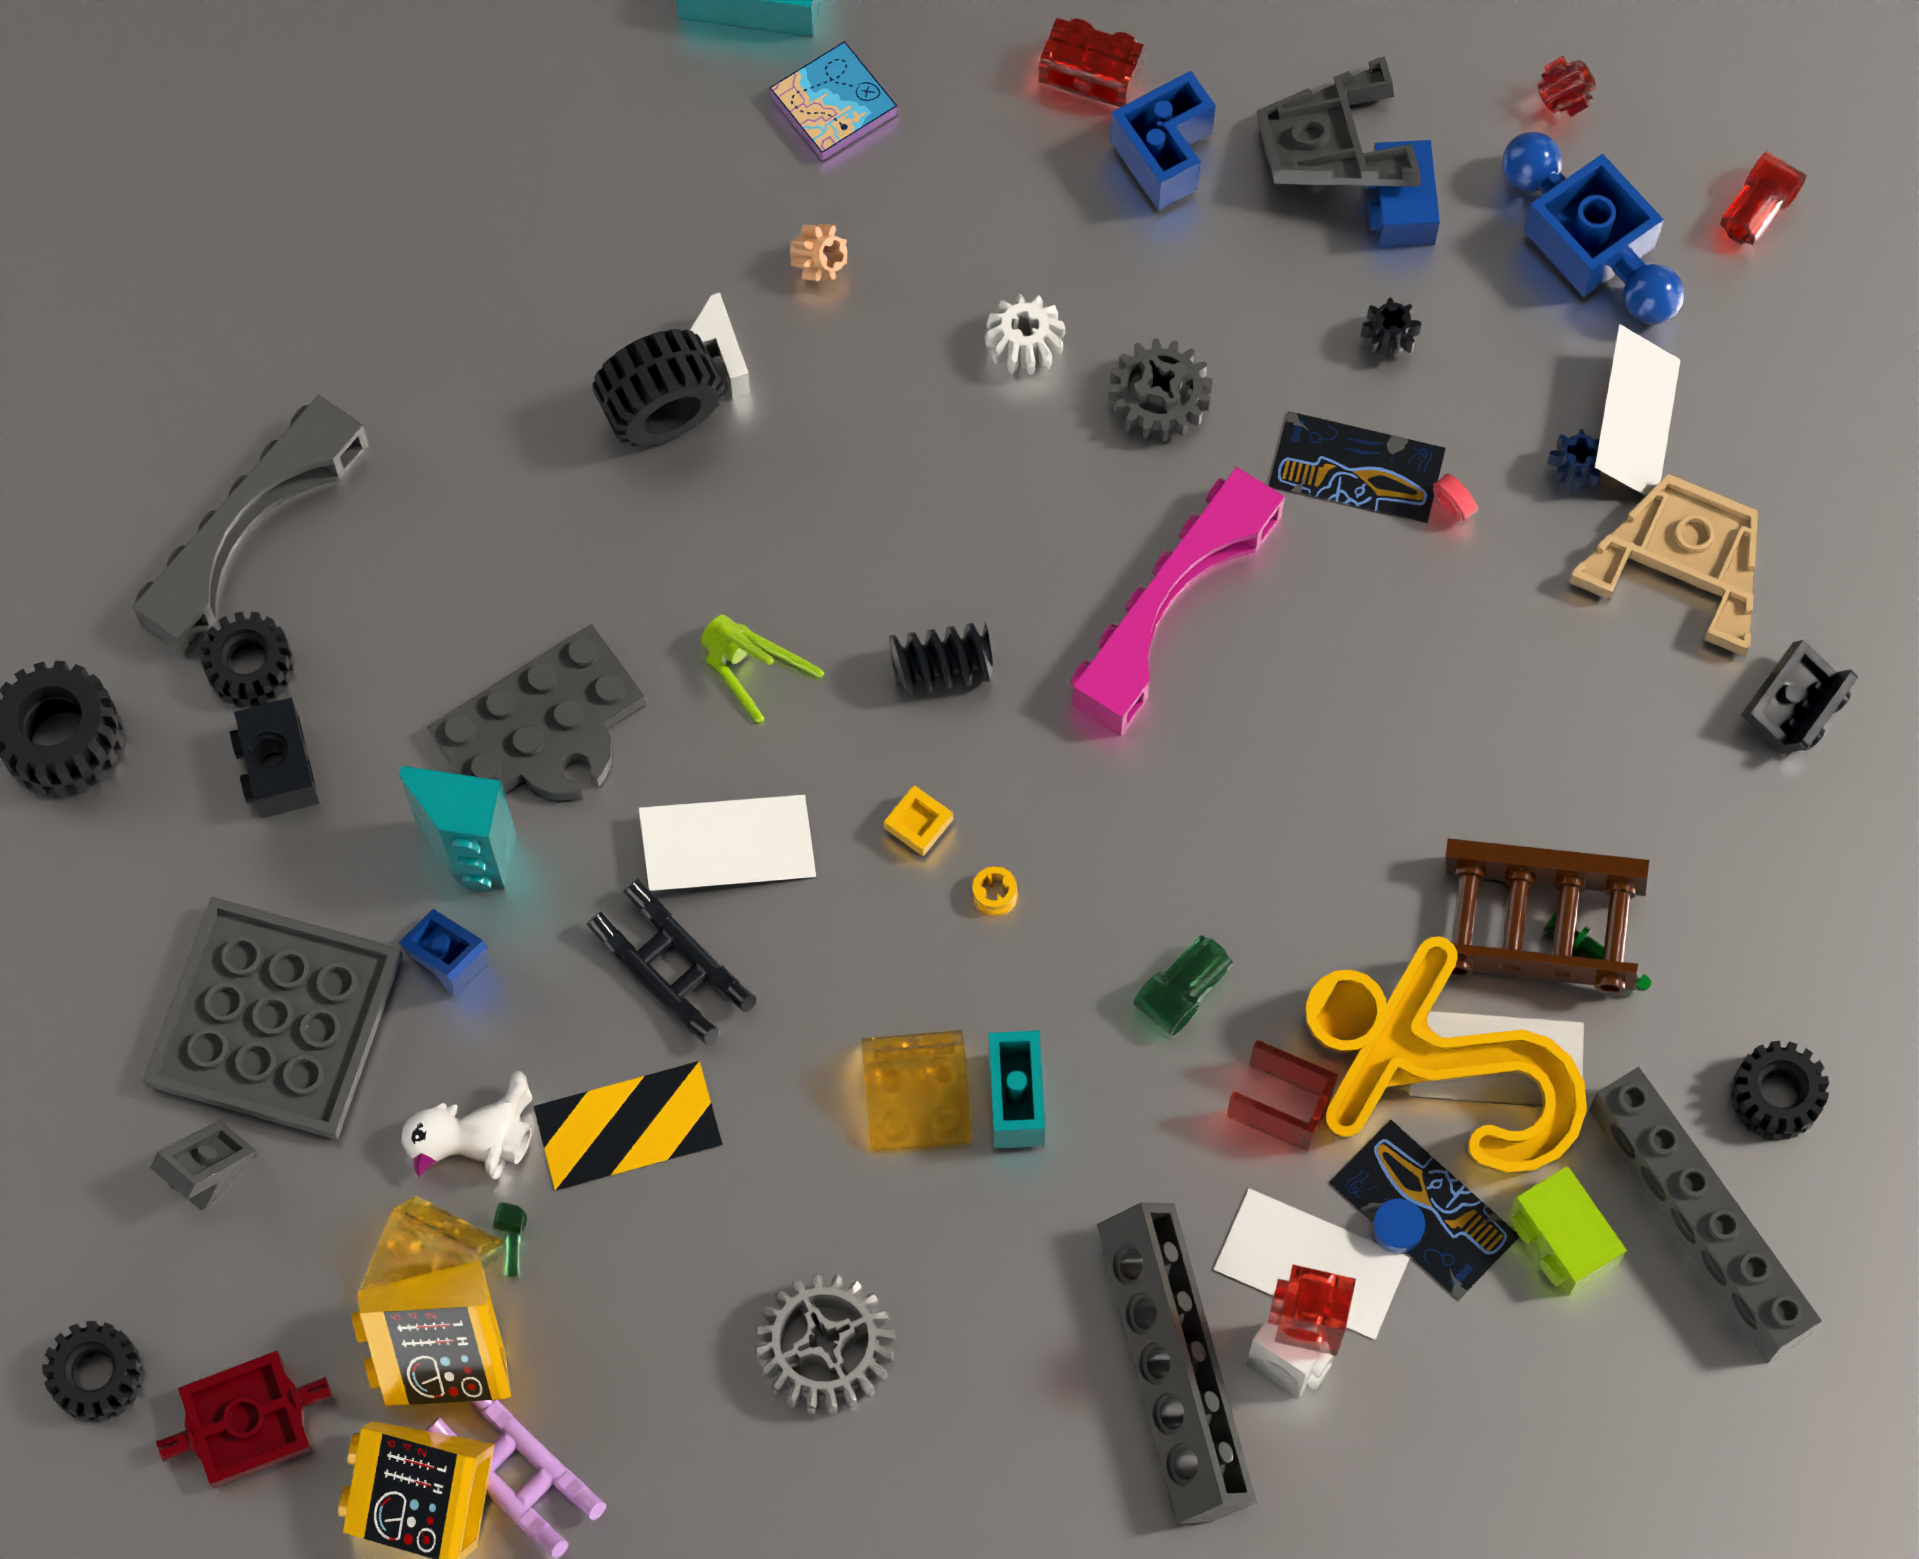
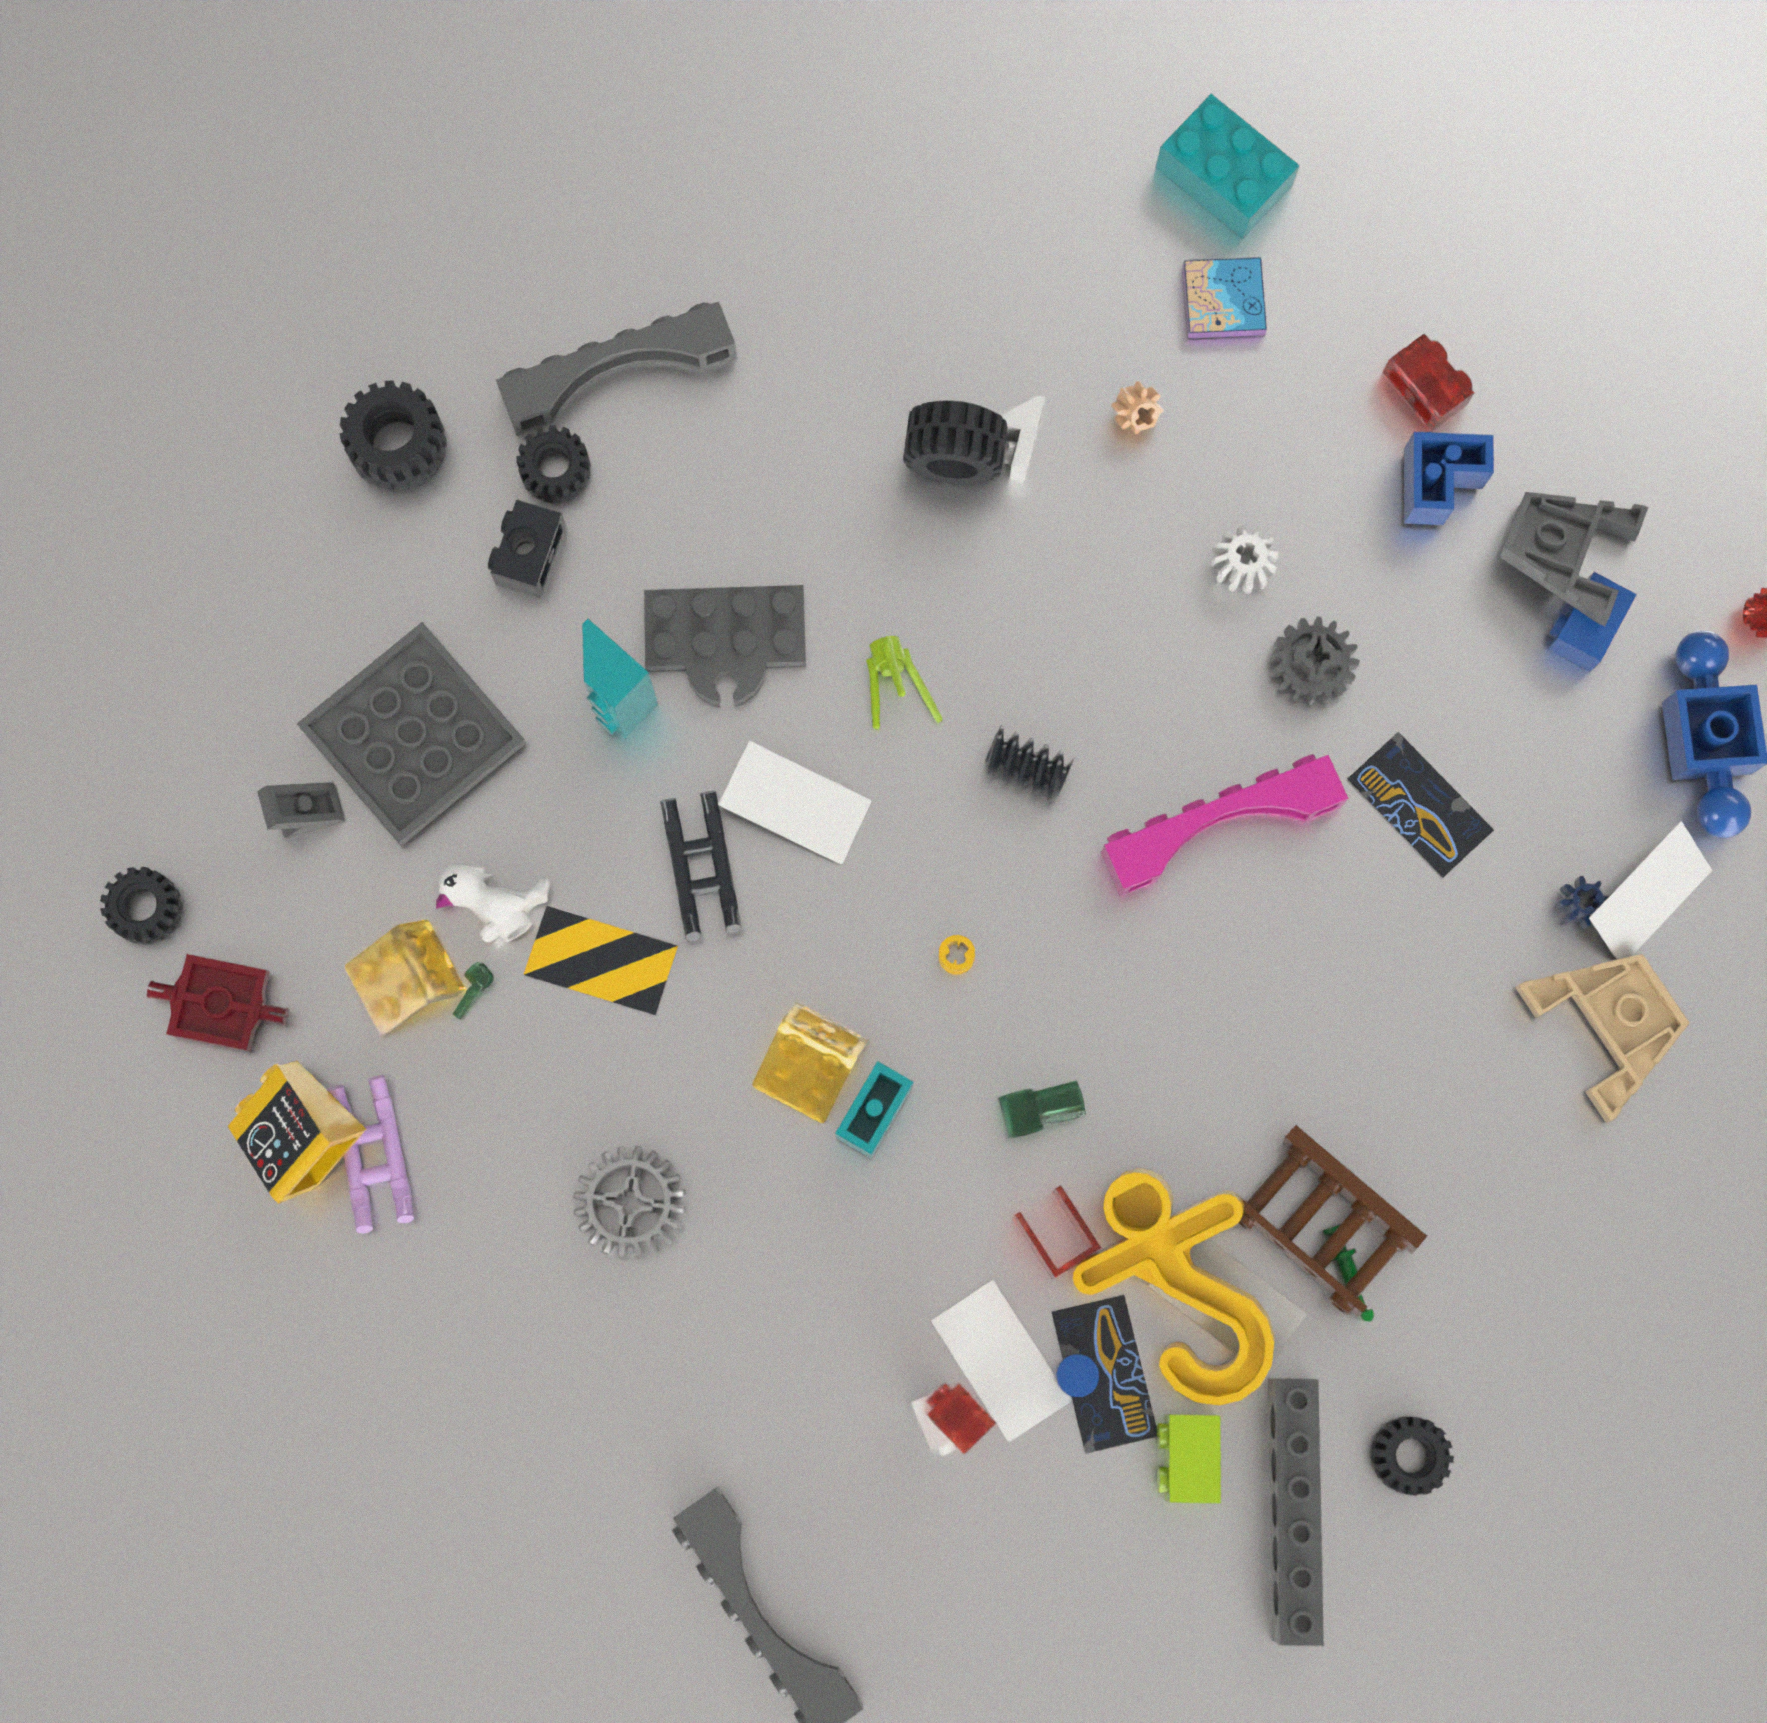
camera: 30 degrees right, 10 degrees up
slope [351,1260,511,1406] -> none
blue slope [398,909,489,997] -> none
yellow plate [884,785,953,856] -> none
dark grey brick [1097,1202,1257,1524] -> none
black gear [1360,298,1422,361] -> none
coral tile [1433,473,1478,522] -> none
black bracket [1741,640,1858,754] -> none

